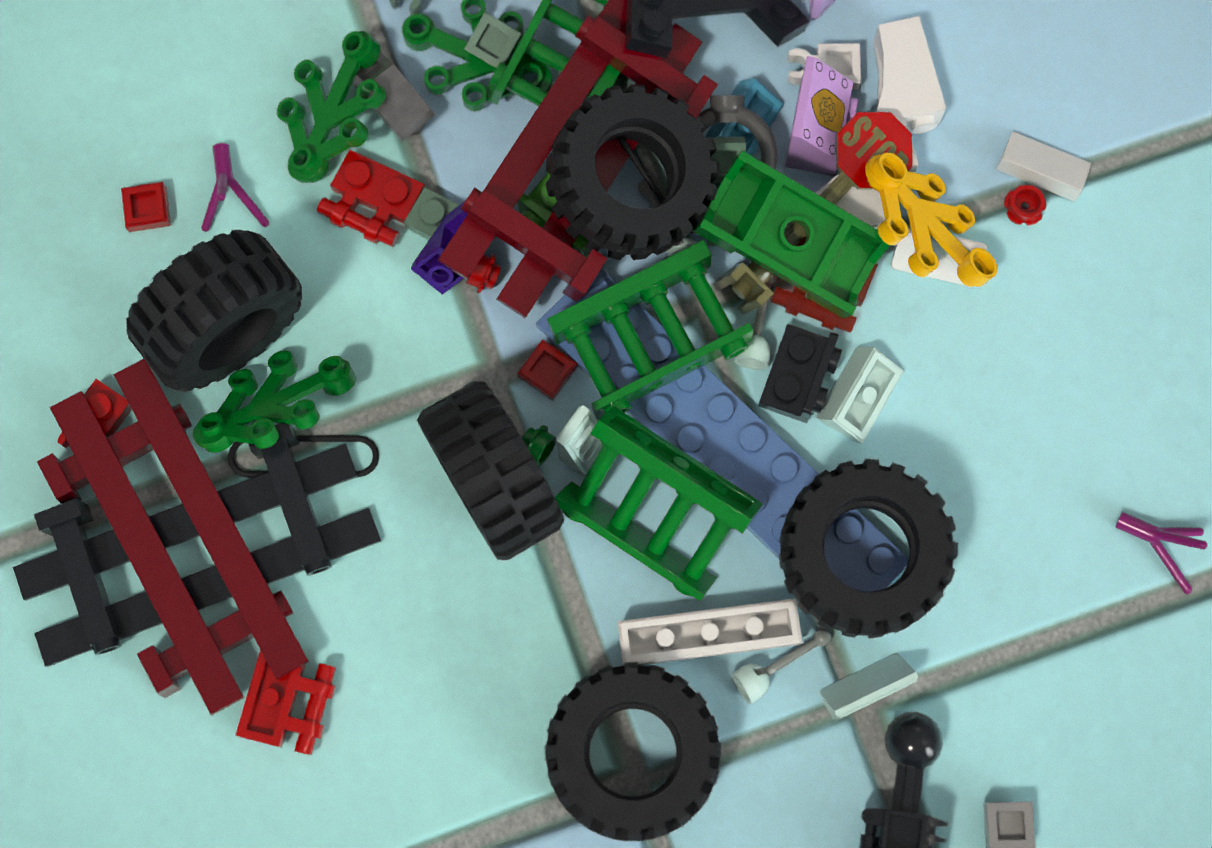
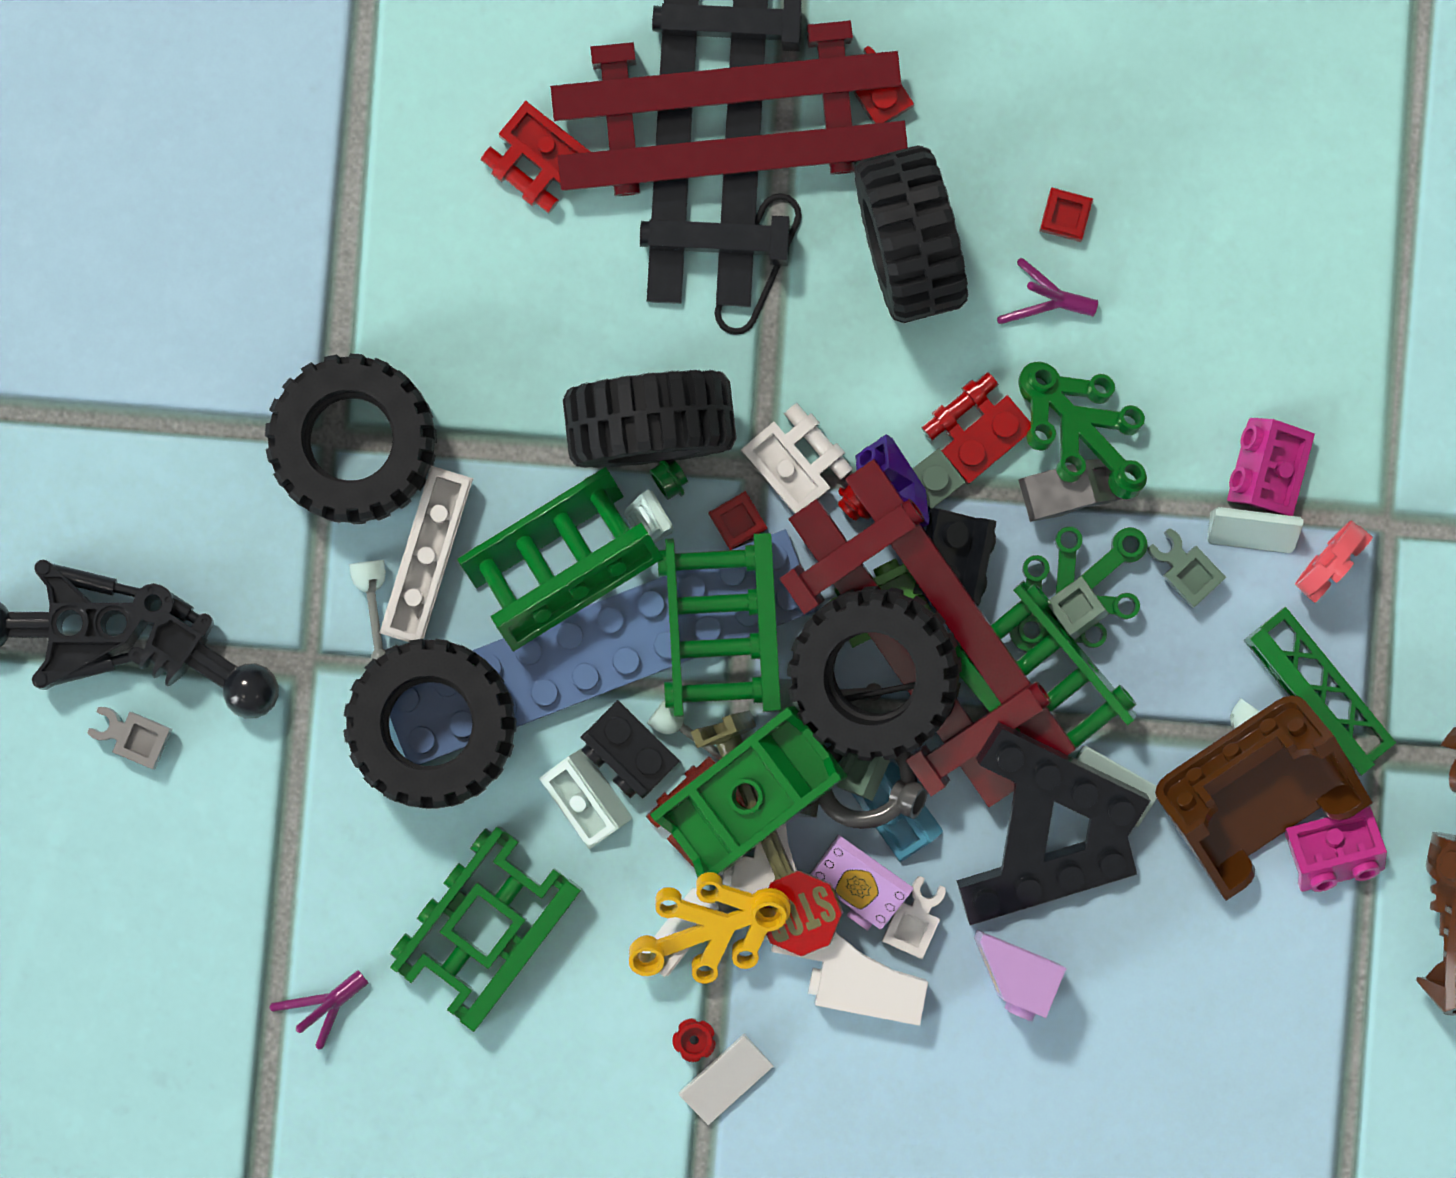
camera: 110 degrees right, 10 degrees up
green plant [193,350,356,453] -> none
light aqua slope [819,654,919,721] -> none
none -> green fence [390,826,582,1032]
none -> white plate [741,403,853,514]
none -> black bracket [913,508,996,606]

